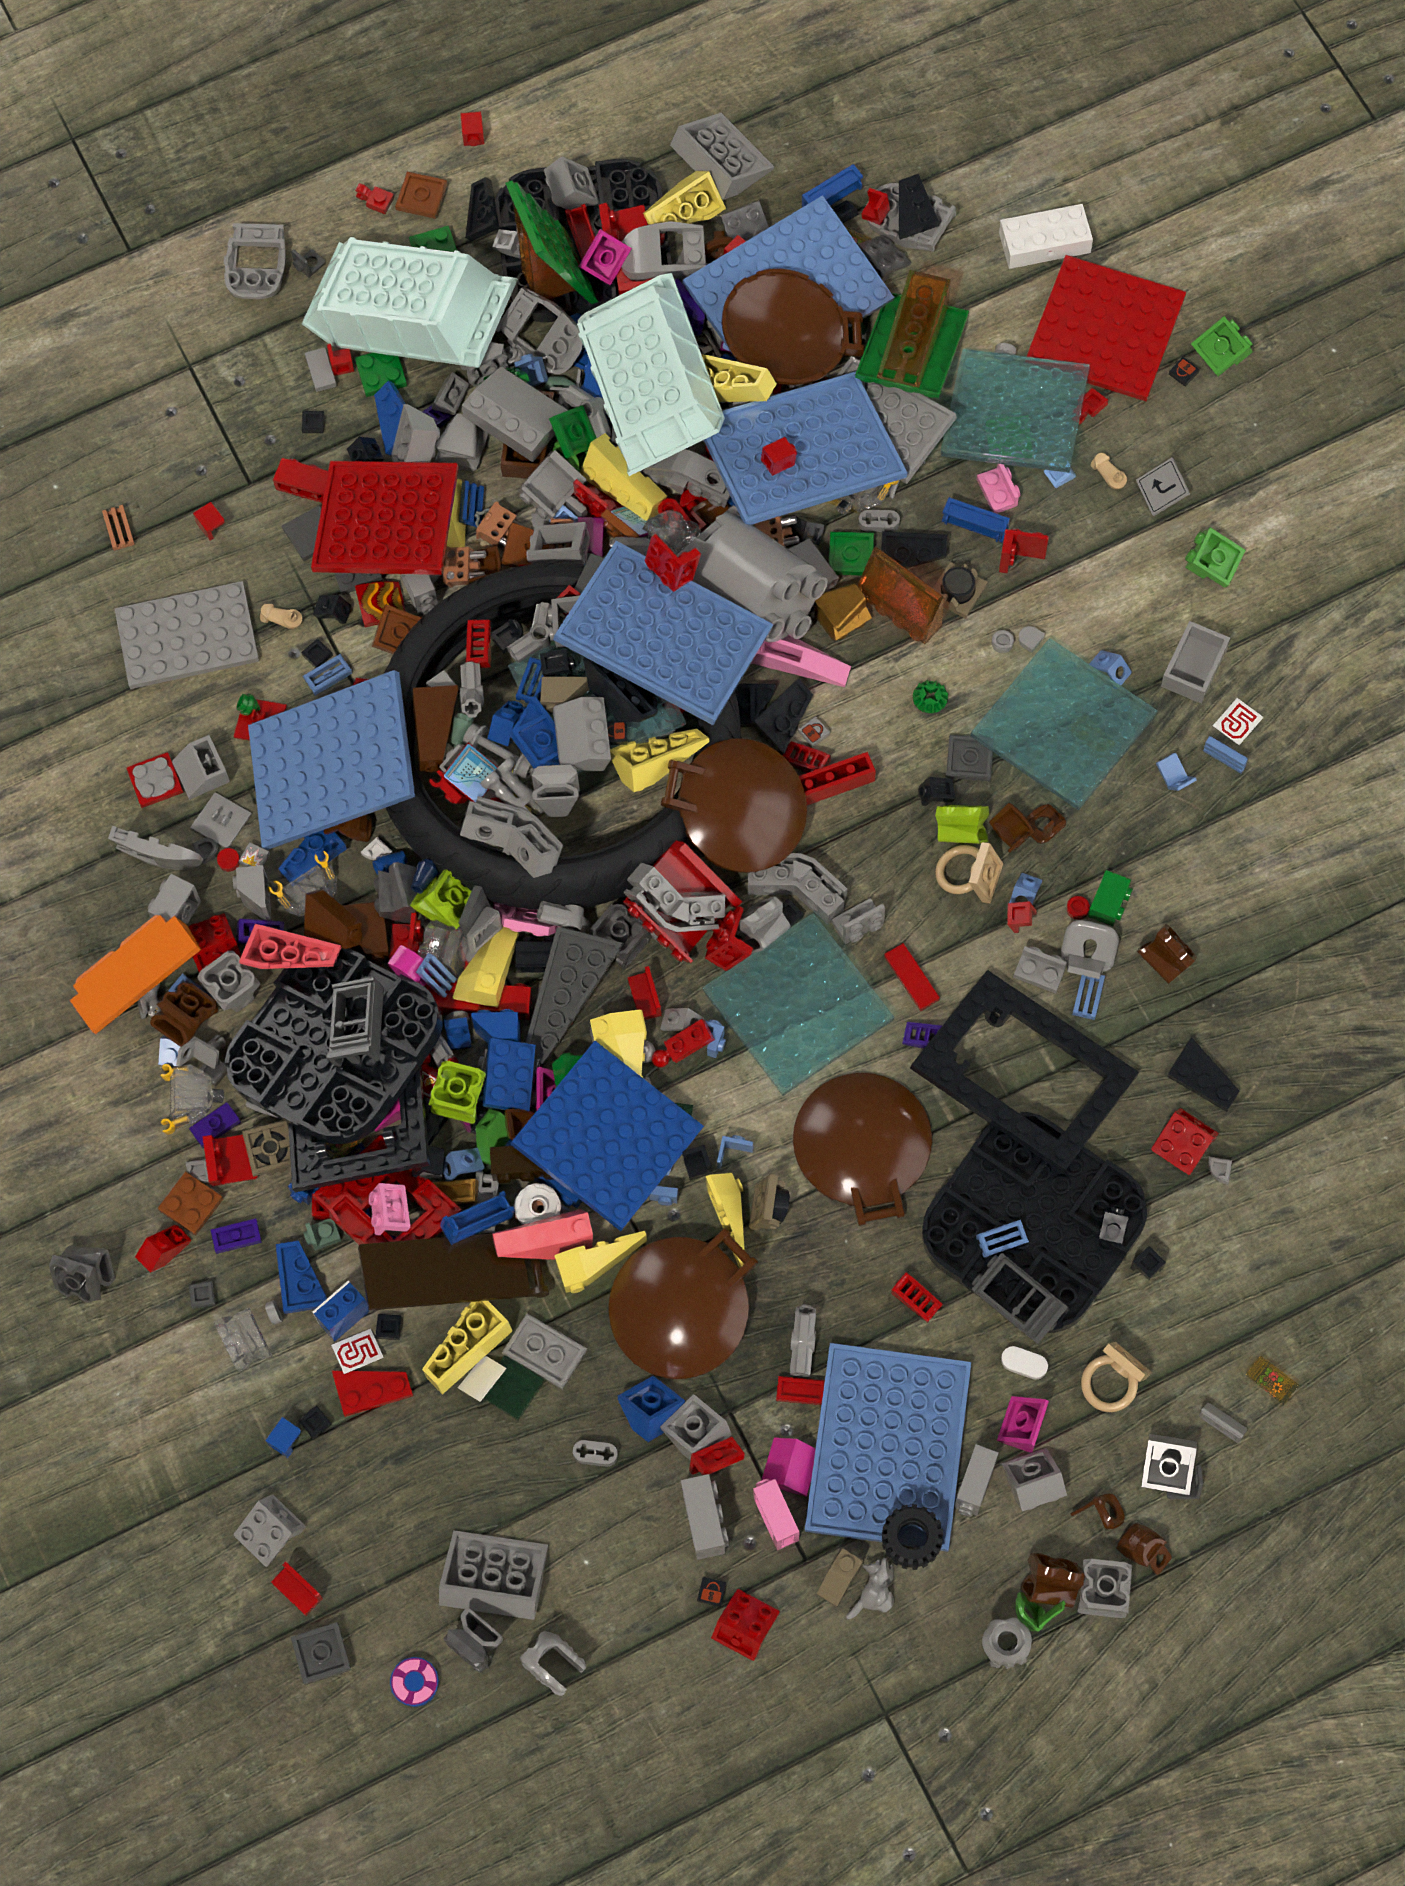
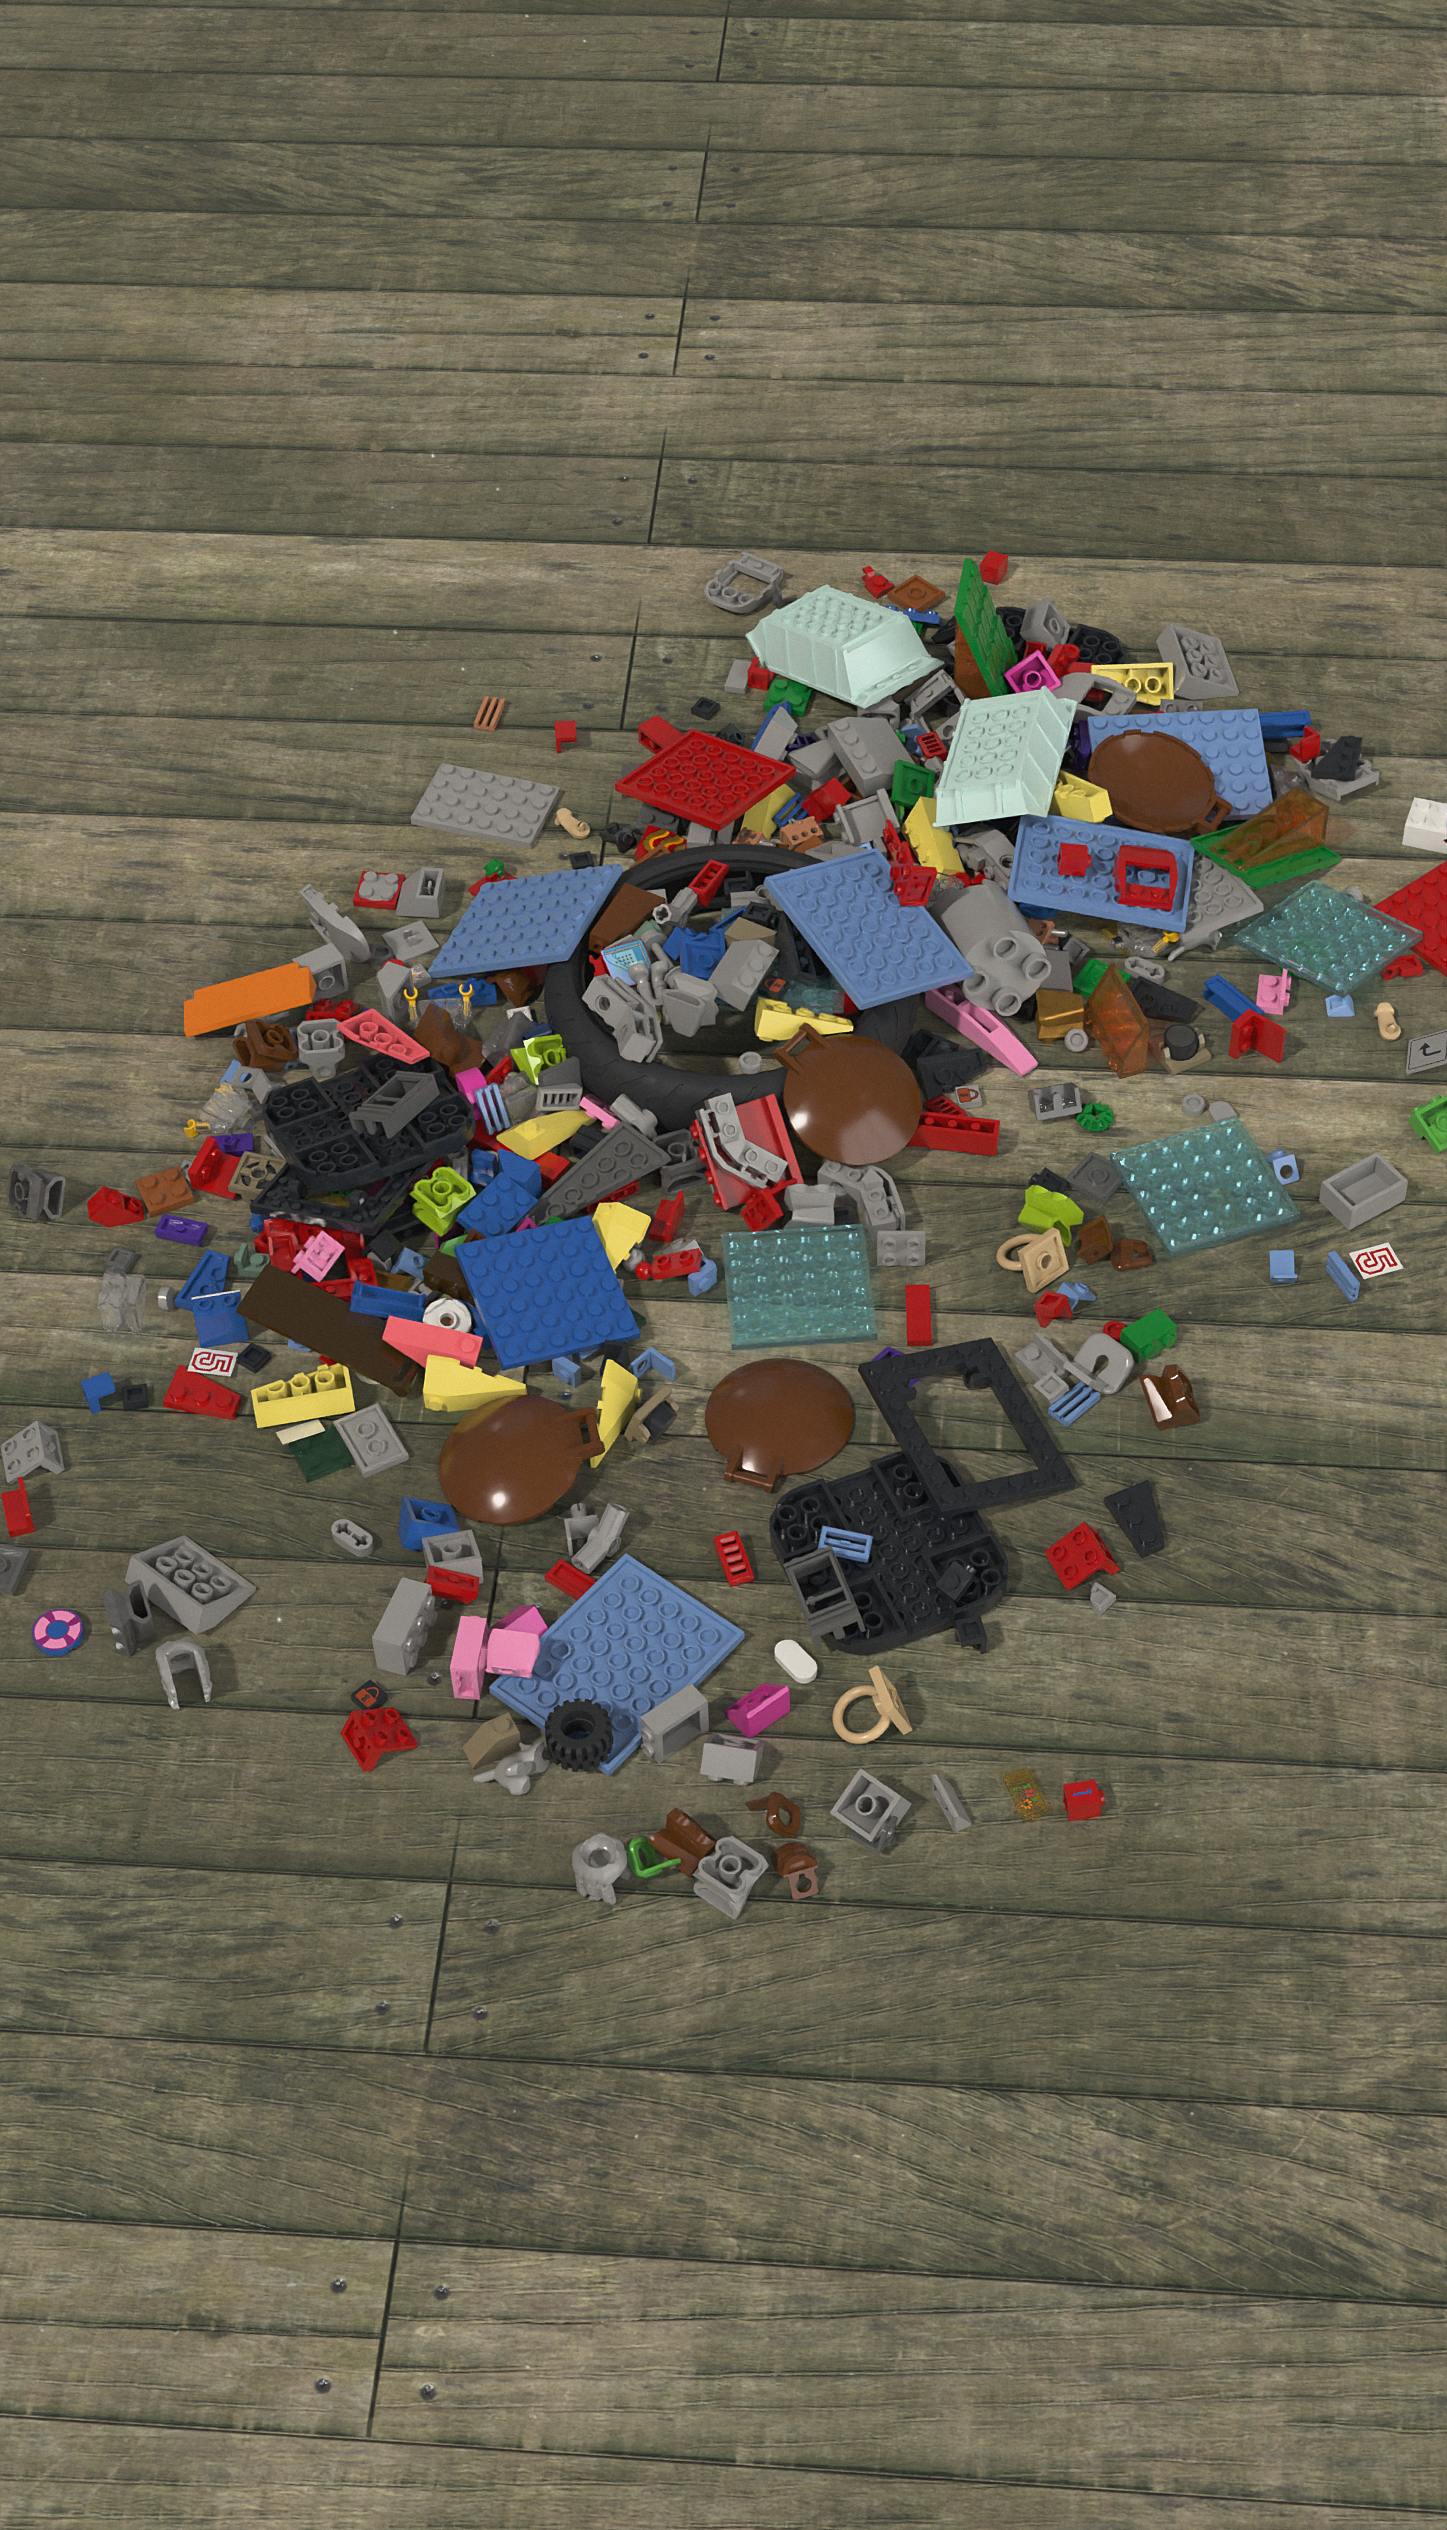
camera: 30 degrees right, 20 degrees down
none -> bright pink piece [485,1629,540,1678]
none -> light grey bracket [564,1503,599,1556]
none -> light grey tile [739,1052,762,1074]
none -> red piece [800,777,851,823]
none -> blue plate [886,605,942,627]
none -> red slope [916,731,948,763]
none -> dark grey window [1027,1082,1082,1121]
none -> light grey tile [1033,1370,1069,1405]
none -> red brick [1062,1779,1105,1822]
none -> red tile [1064,644,1080,662]
none -> light grey tile [1064,1029,1088,1052]
none -> red slope [1112,845,1178,911]

